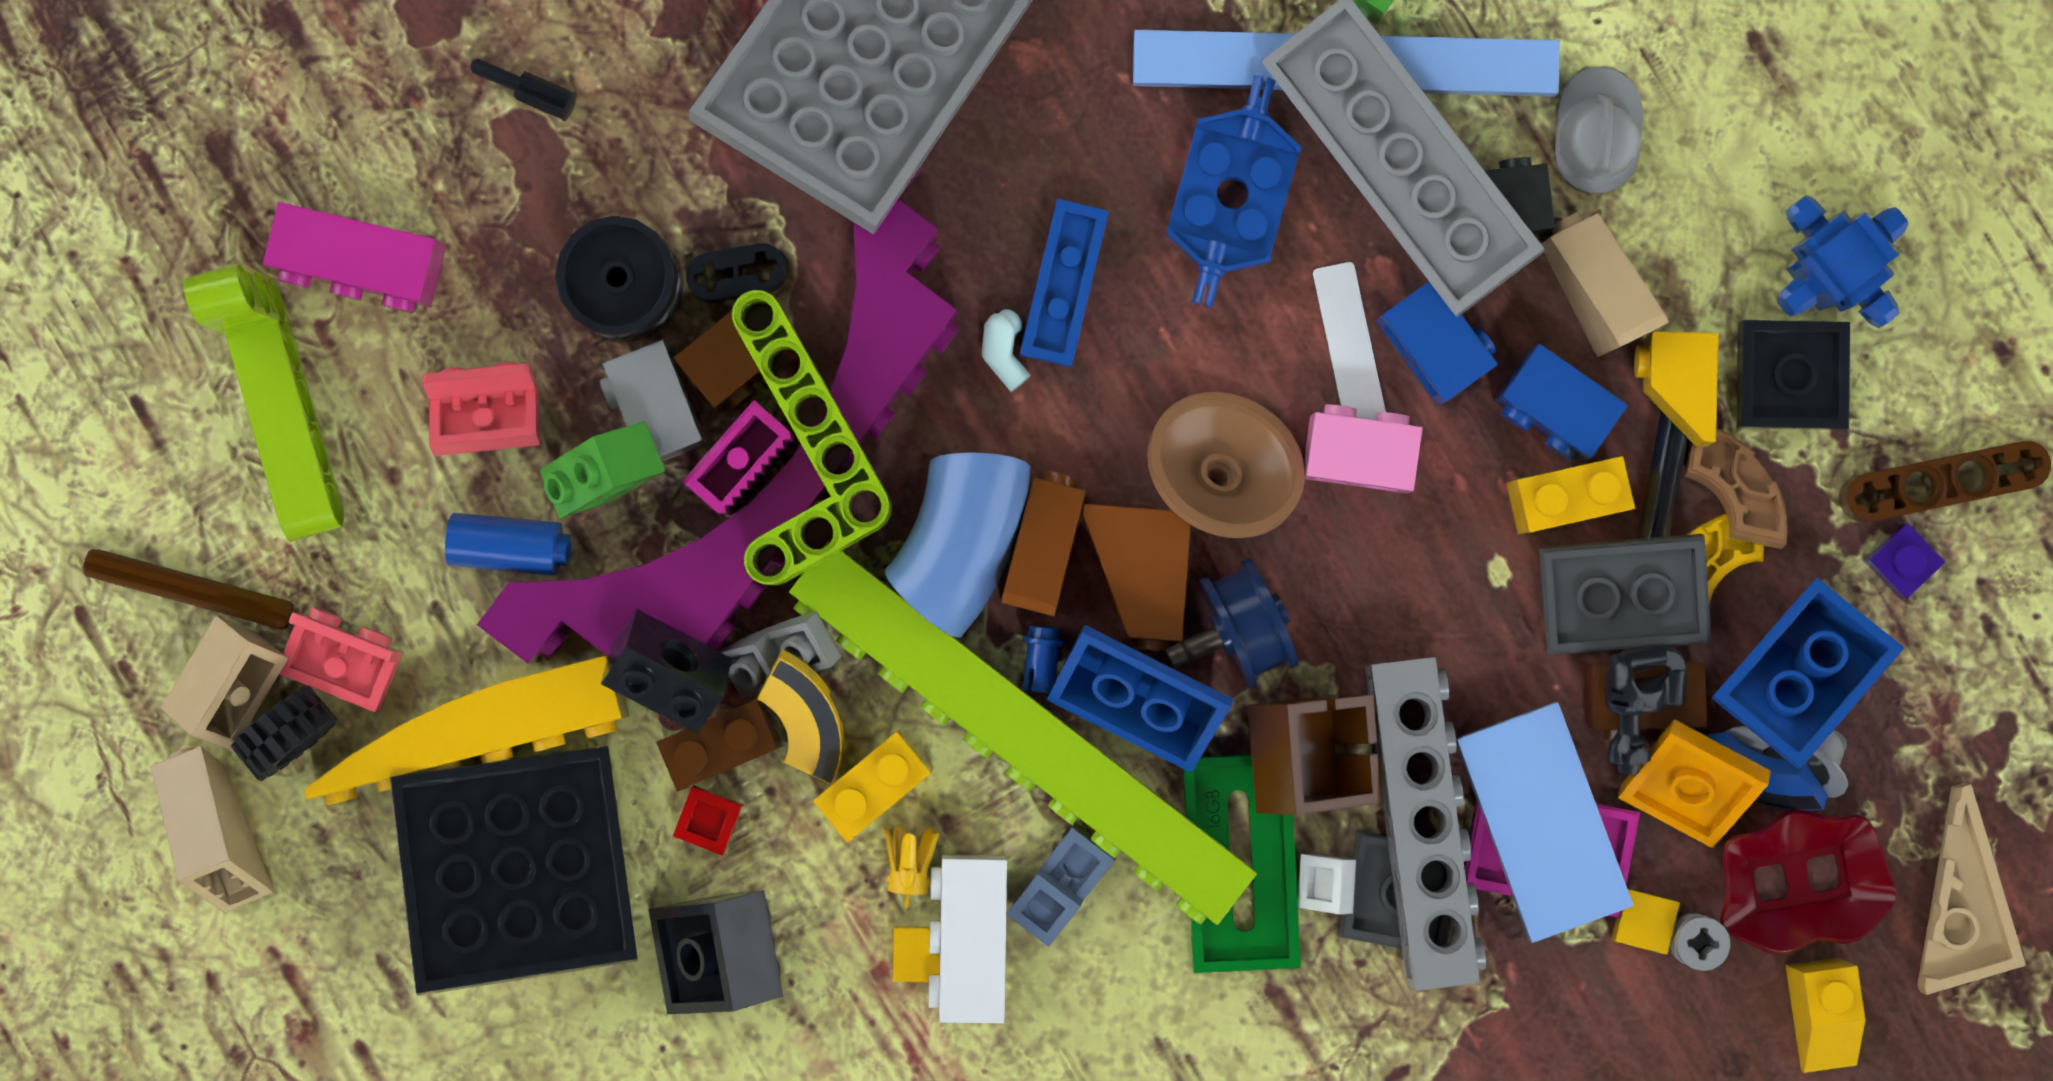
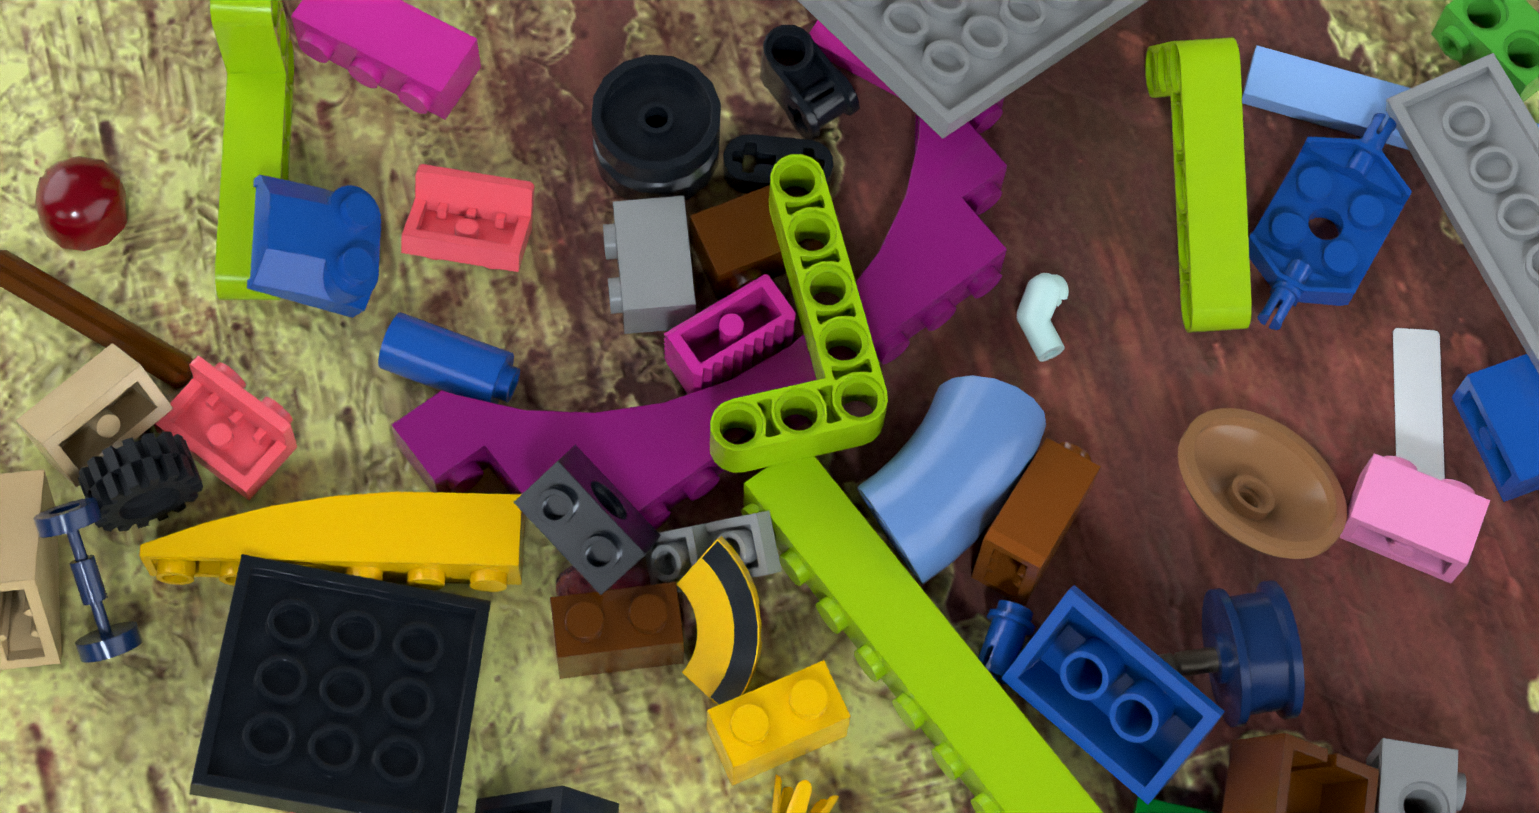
camera: 10 degrees right, 20 degrees down
bright green brick [539,421,665,519] -> none
red plate [673,785,744,856] -> none
blue plate [1020,199,1109,368] -> none
dark orange slope [1082,504,1191,651] -> none
none -> dark blue wheel [33,498,143,663]
none -> dark red hair [35,156,128,251]
none -> blue slope [247,175,381,318]
none -> black piece [760,25,860,140]
none -> lime beam [1145,37,1252,333]

